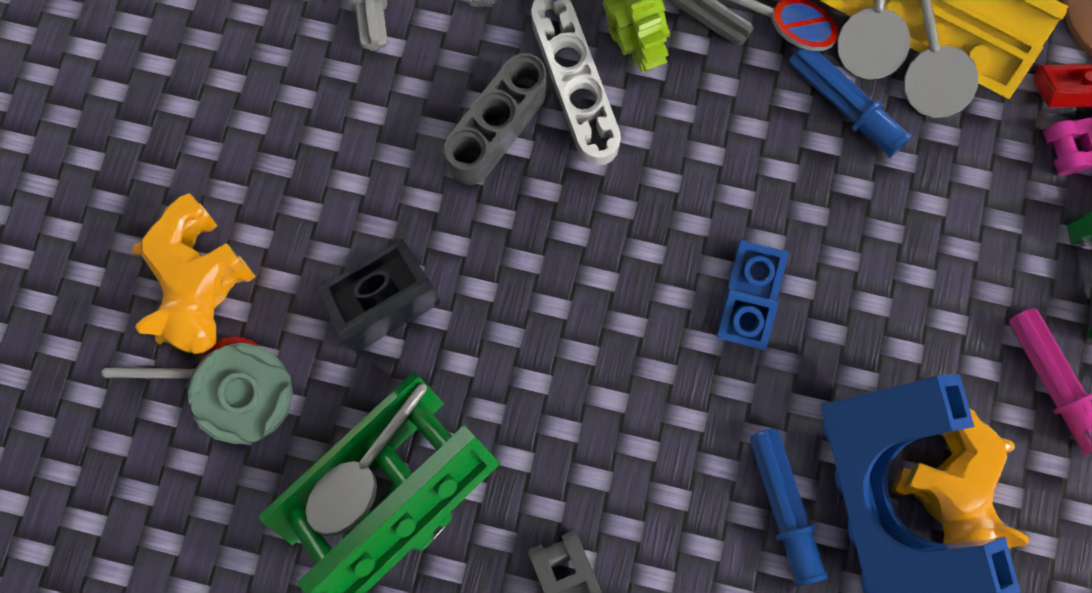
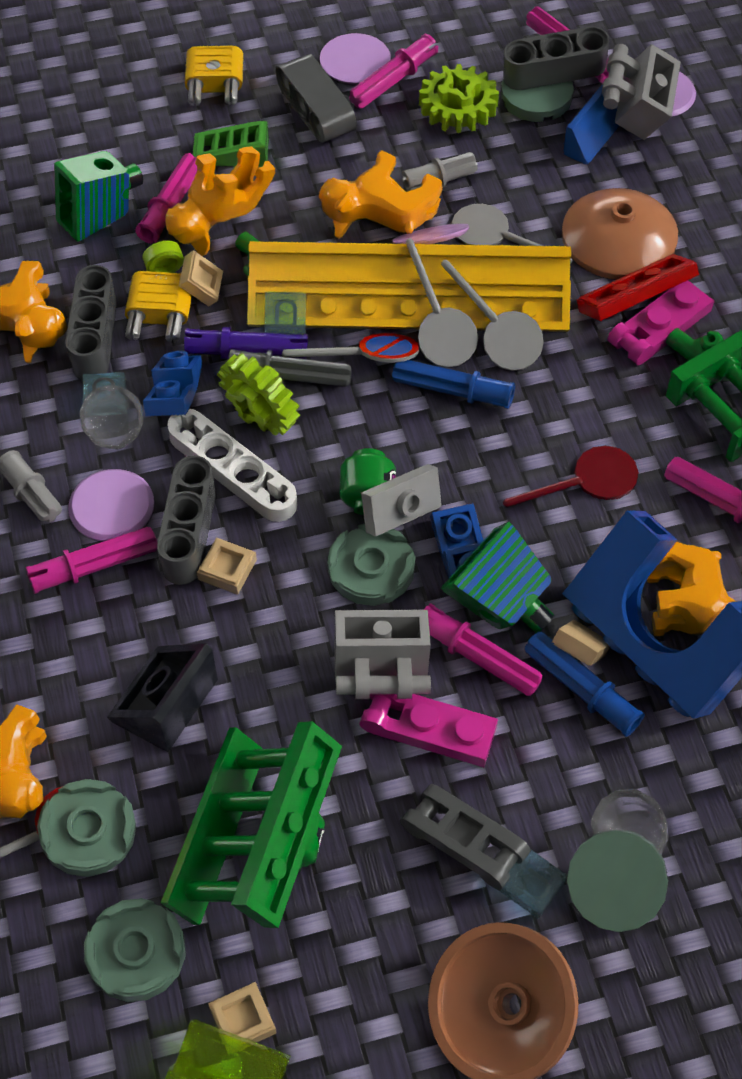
camera: 30 degrees left, 20 degrees down
light grey piece [306,383,427,536] -> none
none -> dark pink axle [25,527,157,594]
none -> lavender piece [68,469,154,542]
none -> sand green tile [84,898,186,1002]
none -> tan tile [197,538,257,595]
none -> sand green tile [327,524,415,606]
none -> light grey brick [334,610,431,699]
none -> green head [340,448,396,516]
none -> dark pink plate [359,694,498,767]
none -> light grey plate [361,464,442,537]
none -> dark pink axle [424,603,542,696]
none -> green torso [441,522,554,634]
none -> dark red piece [503,445,639,507]
none -> tan tile [552,620,610,666]

